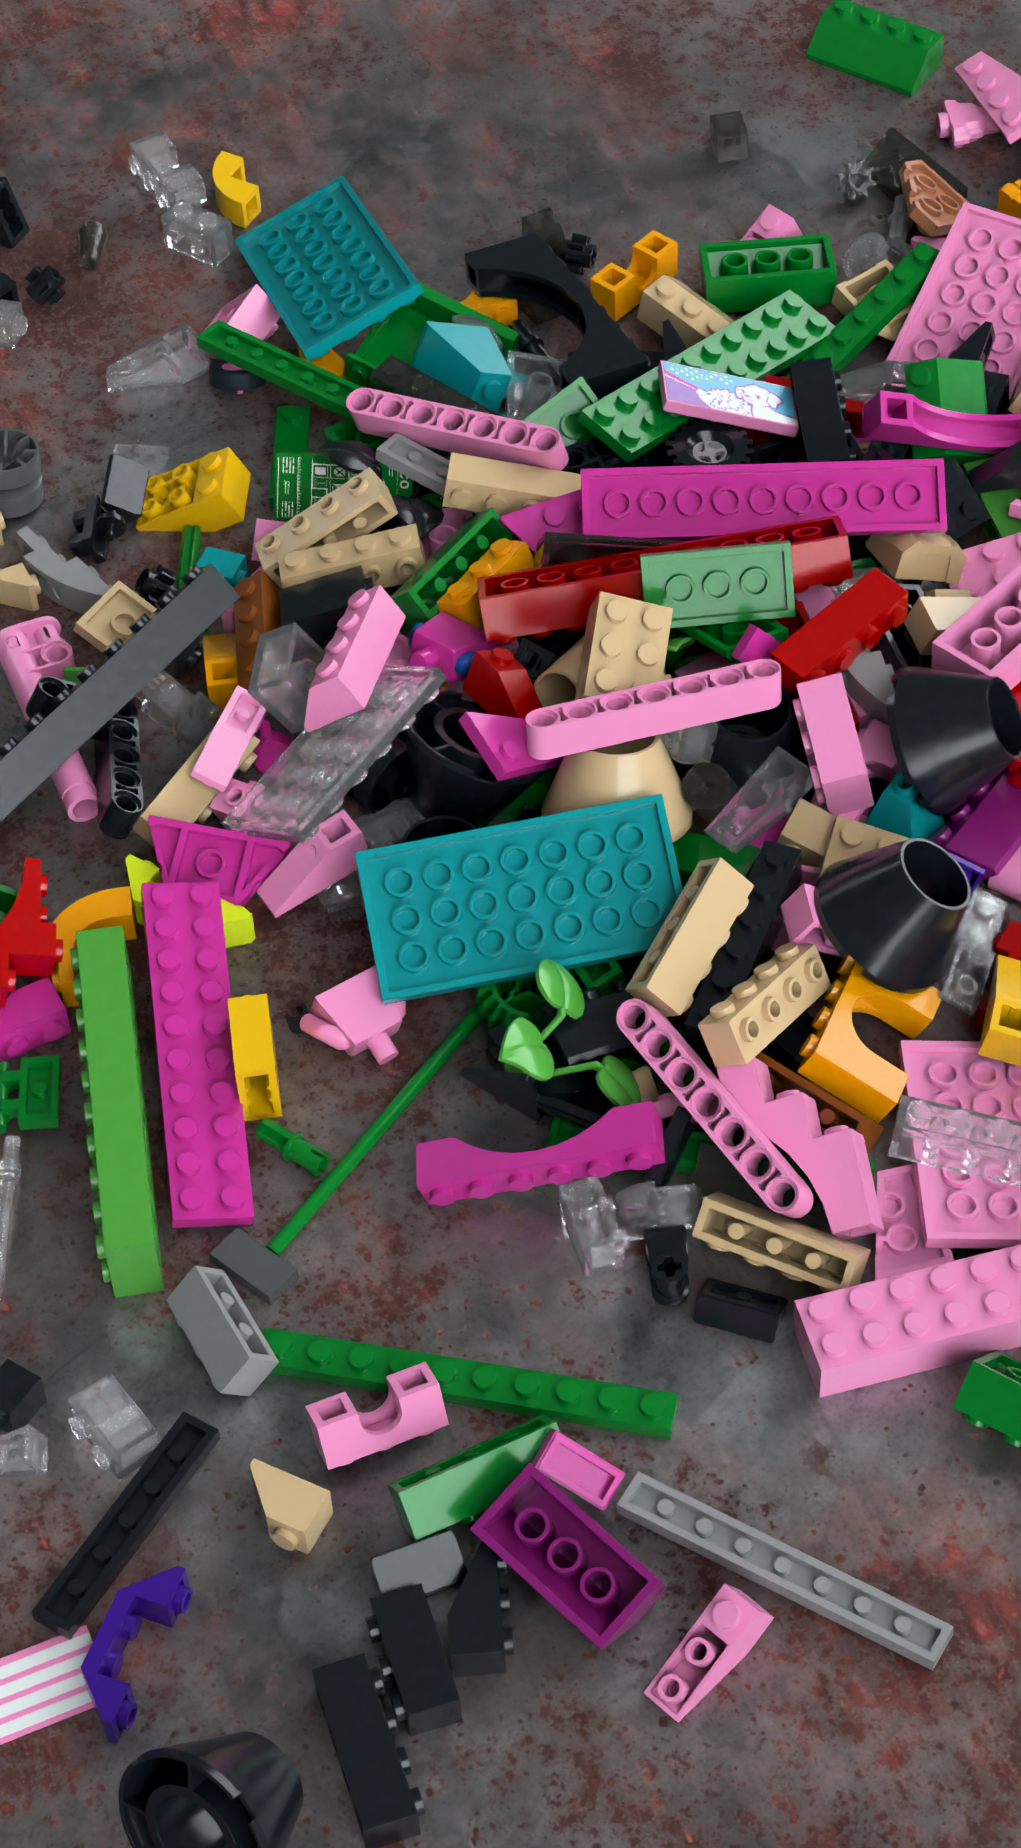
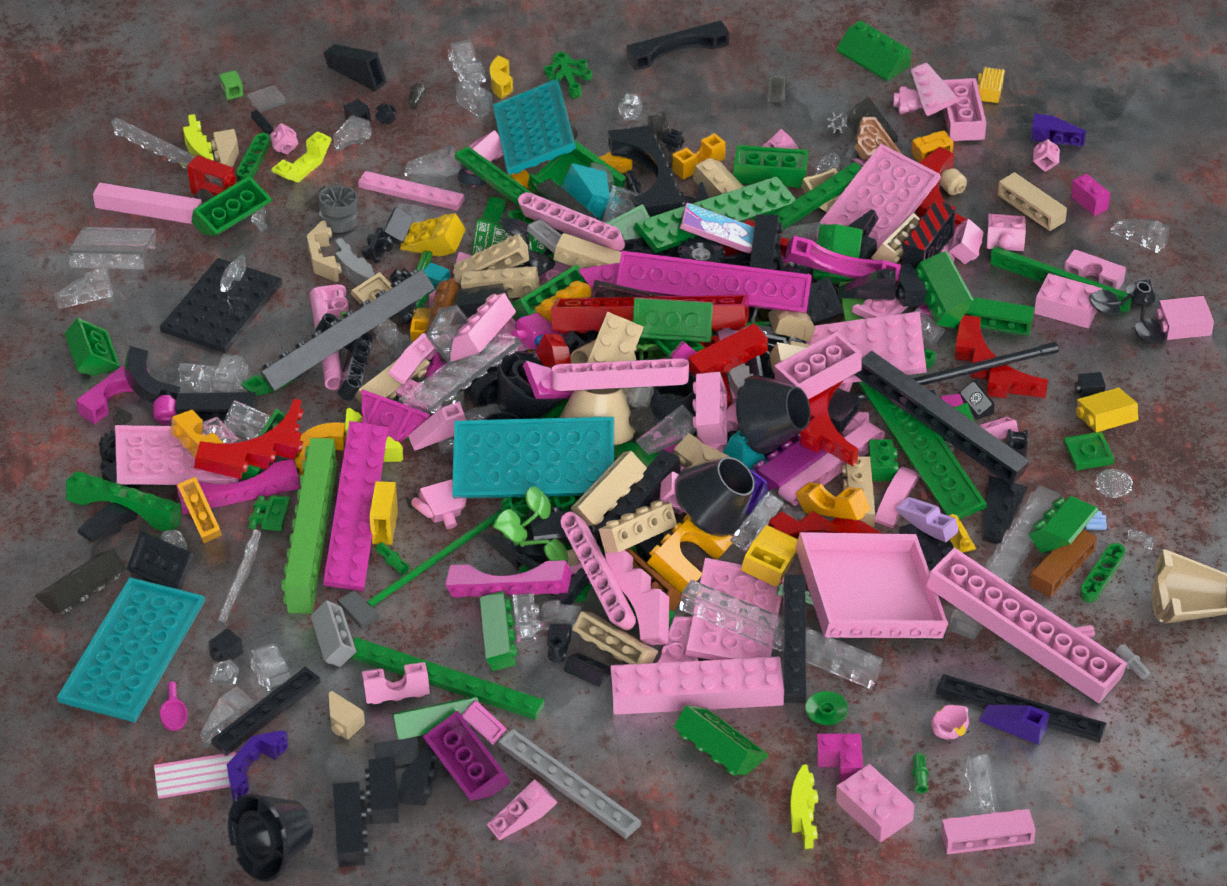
camera: 10 degrees right, 5 degrees down
none -> clear slope [200,686,254,749]
none -> bright pink plate [358,171,465,211]
none -> brick [480,591,518,672]
none -> green plant [544,52,592,98]
none -> clear head [619,93,642,120]
none -> black arch [627,20,729,71]

